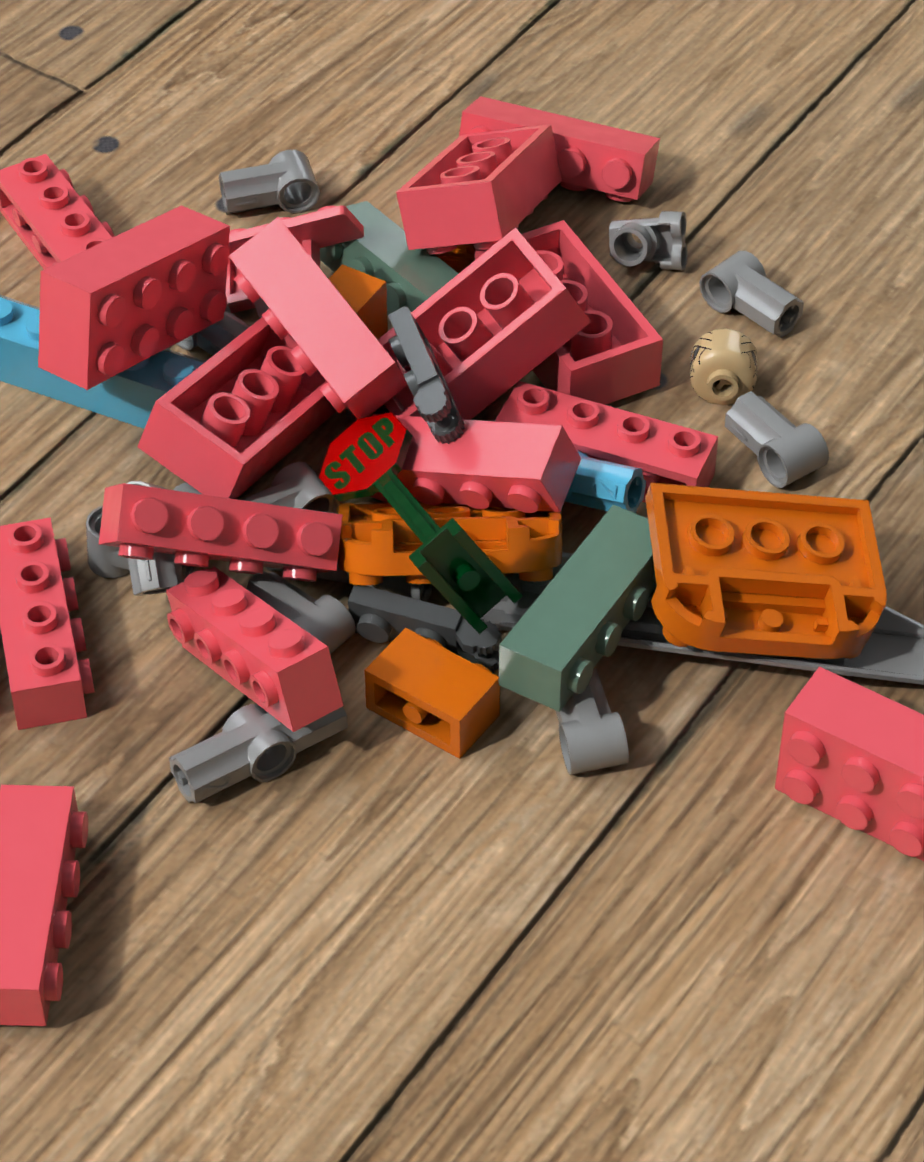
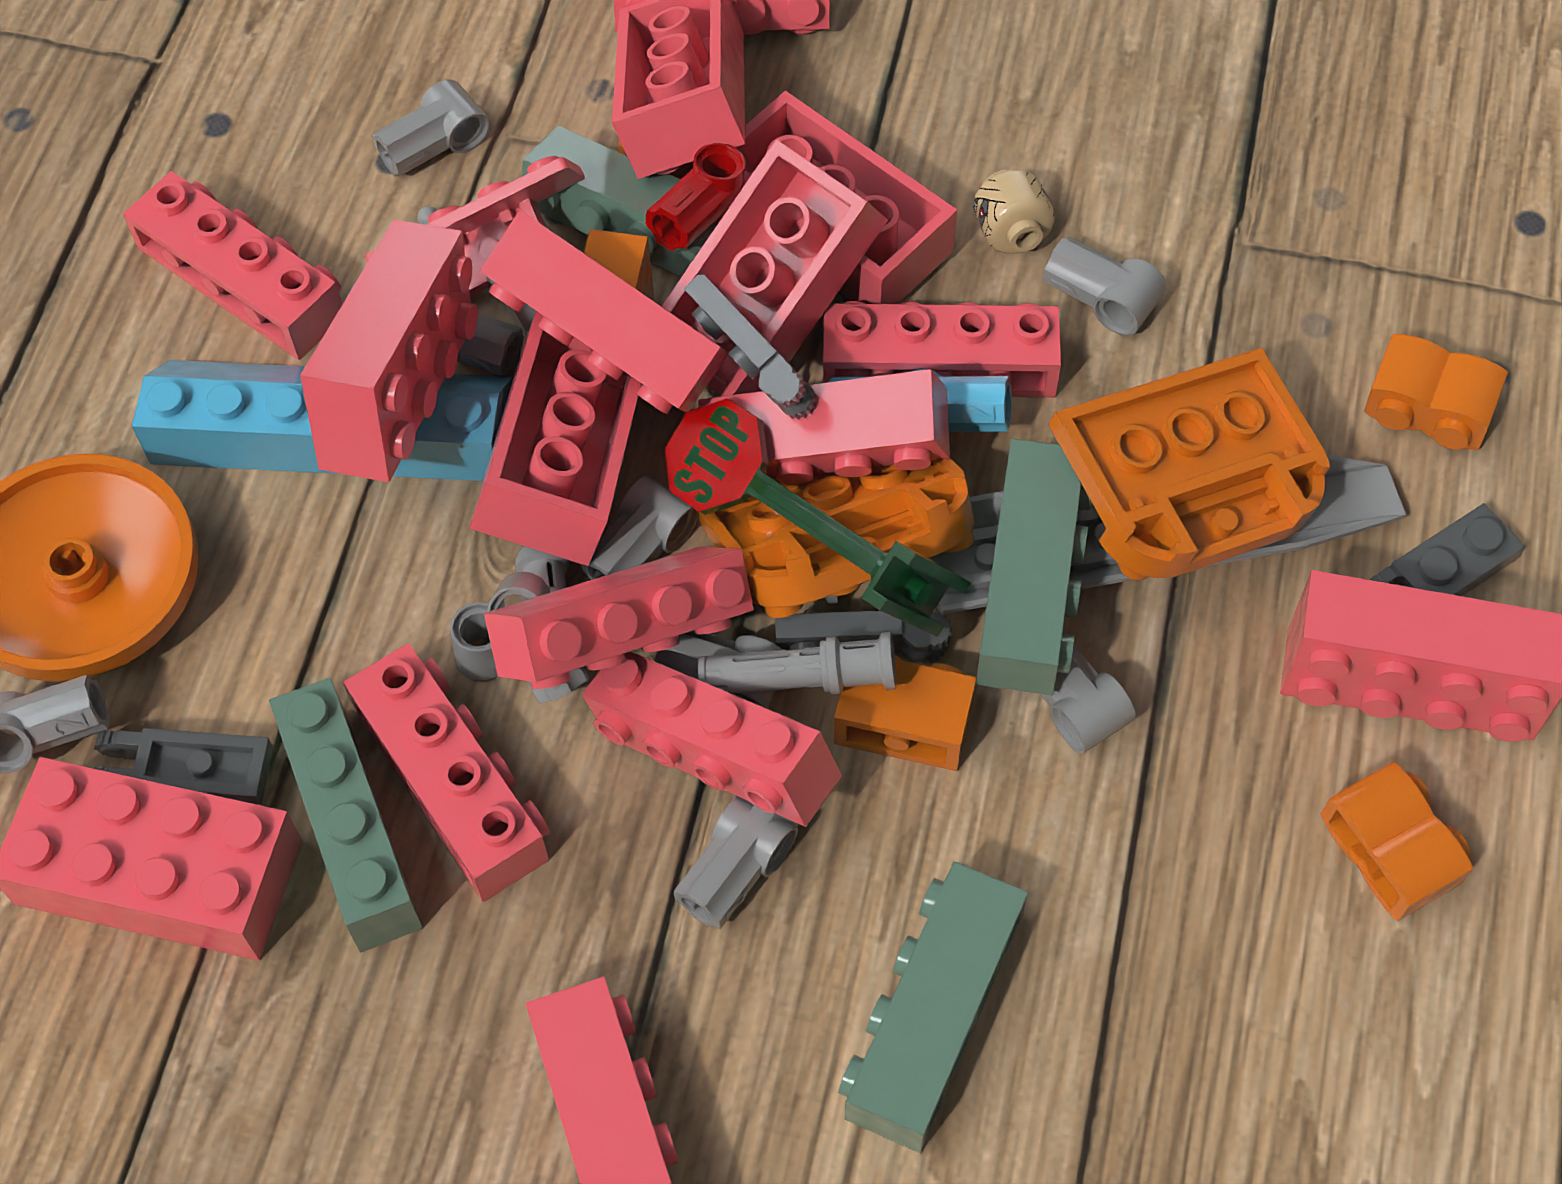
camera: 20 degrees left, 15 degrees up
light grey plate [609,211,687,270] -> none
light grey piece [699,251,804,338] -> none
none -> red piece [645,143,746,252]
none -> light grey pin [698,631,897,695]
none -> sand green brick [838,861,1028,1153]
none -> orange brick [1320,762,1474,922]

